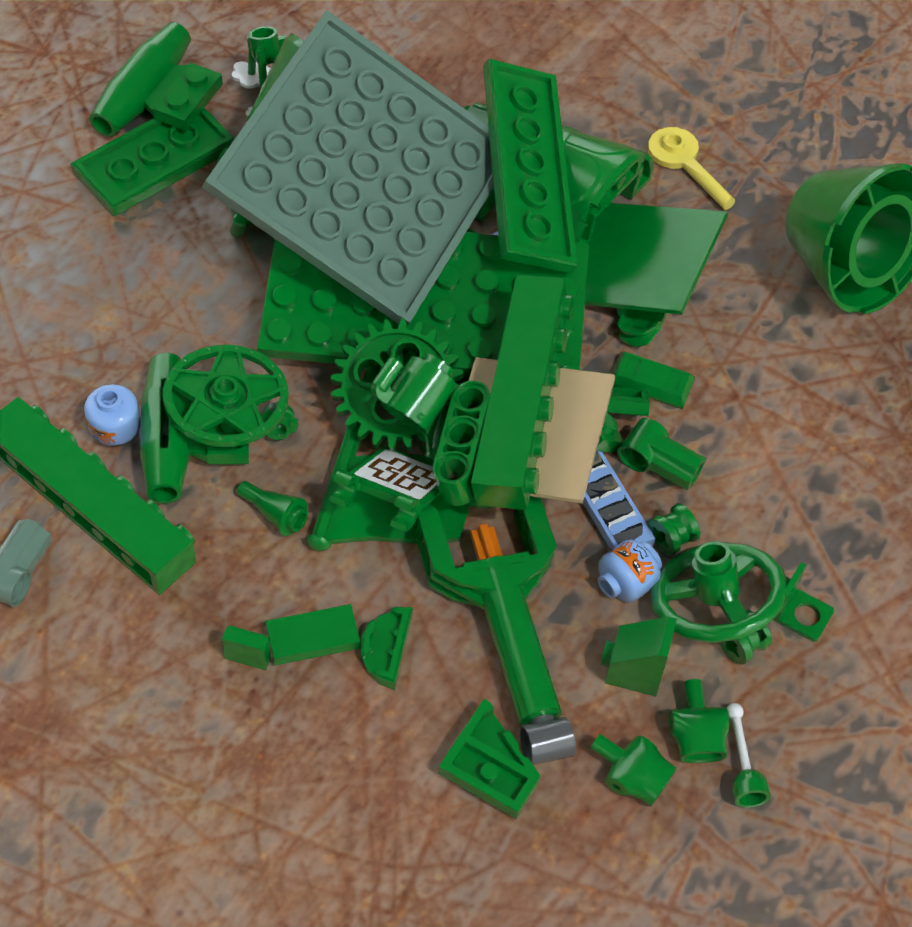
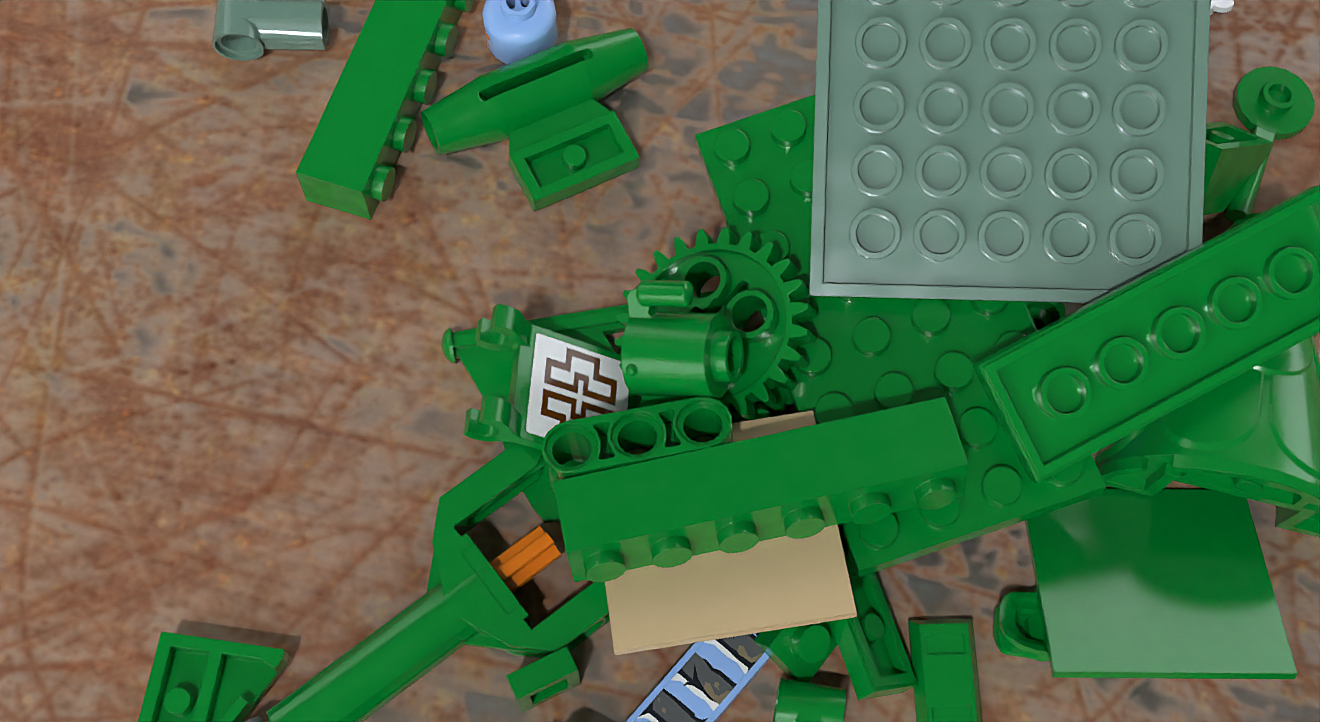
camera: 70 degrees right, 10 degrees up
green wheel [163,344,289,447] -> none
green tile [222,625,271,671] -> none
green cone [237,481,308,536] -> none
green plate [260,402,298,440] -> none
green tile [266,604,360,666] -> none
green tile [361,607,413,690] -> none
none -> green tile [506,646,581,713]

